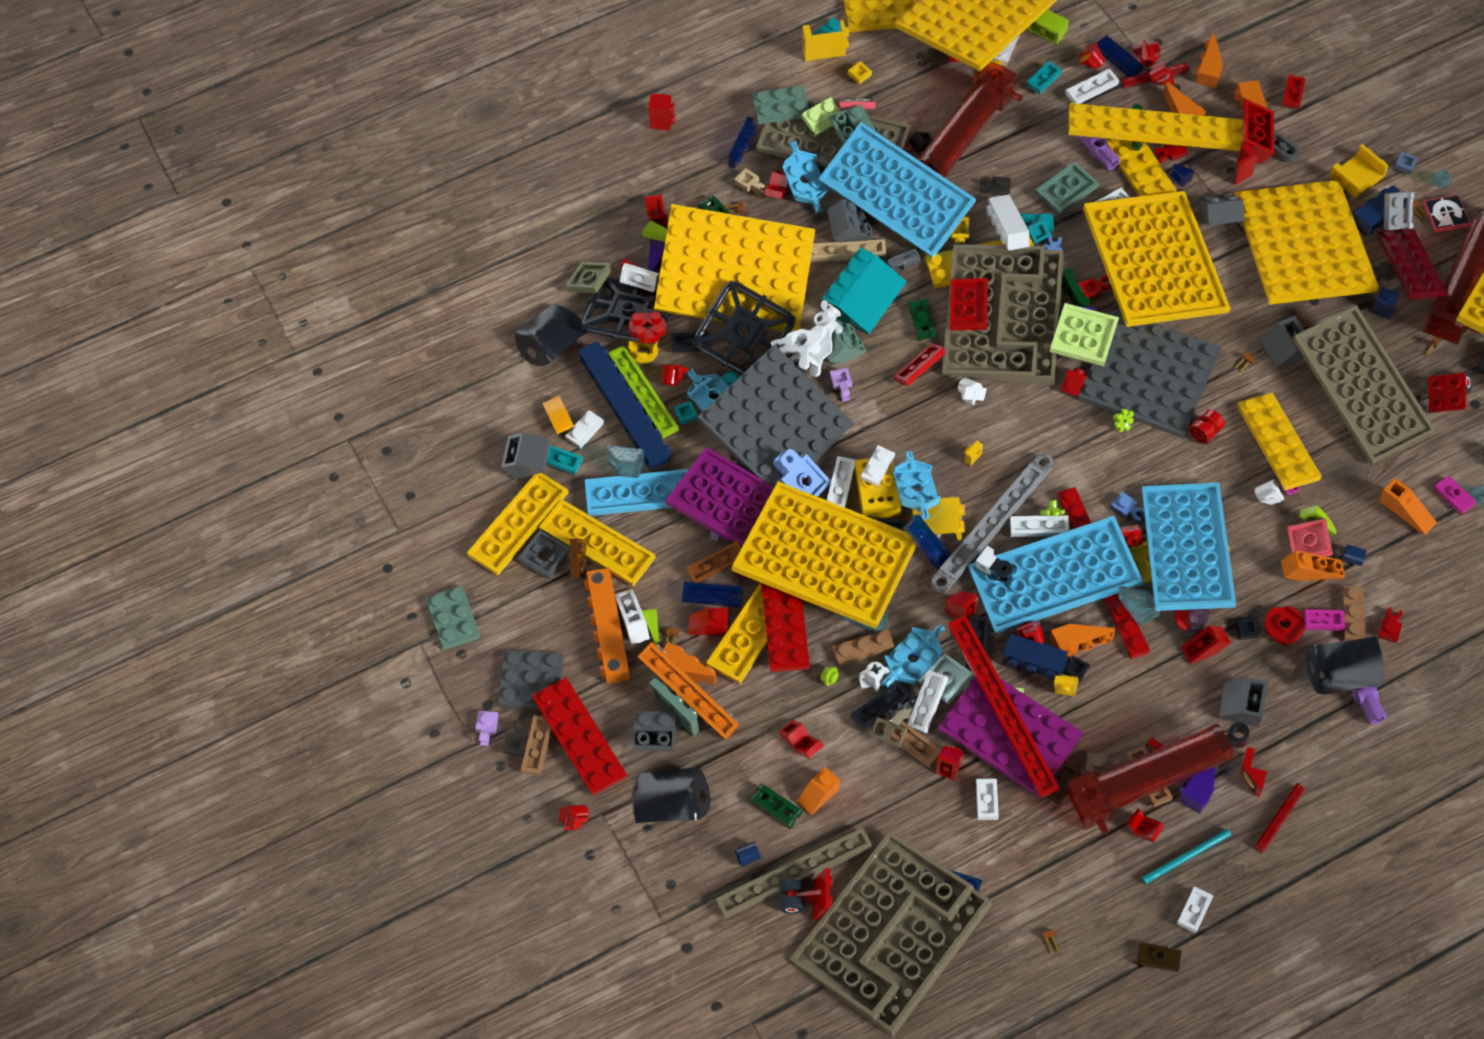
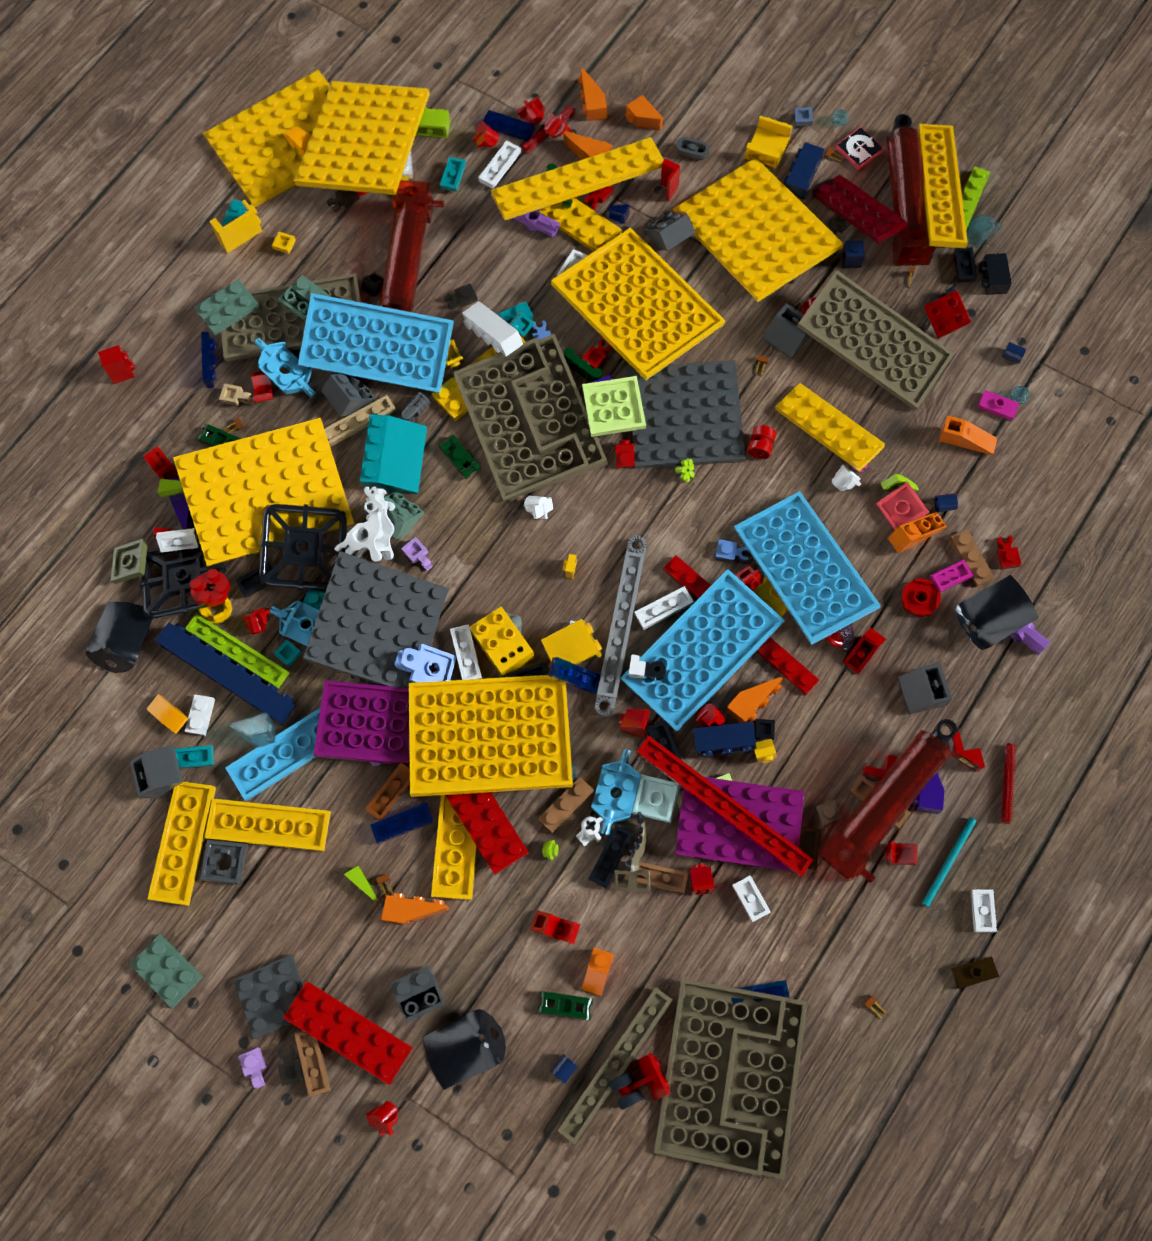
camera: 25 degrees left, 10 degrees up
reddish brown plate [570,538,587,578] -> none
orange piece [584,568,630,684] -> none
white slope [615,589,650,644] -> none
orange piece [638,642,741,739] -> none
sand green plate [649,678,700,737] -> none
red slope [688,607,728,636] -> none
yellowish green plate [801,97,840,137] -> none
coral tile [839,98,875,109] -> none
white plate [861,445,895,487] -> none
red plate [893,343,946,386] -> none
medium azure plate [893,451,941,520] -> none
white plate [907,670,948,733] -> none
red plate [950,278,988,331] -> none
sand green plate [1035,161,1099,216] -> none
lime plant [1040,500,1065,516] -> none
clear light blue slope [1118,586,1160,626] -> none
black tile [1235,617,1259,640] -> none
red slope [1243,99,1274,164] -> none
red plate [1282,75,1306,109] -> none
light grey plate [1384,191,1415,230] -> none

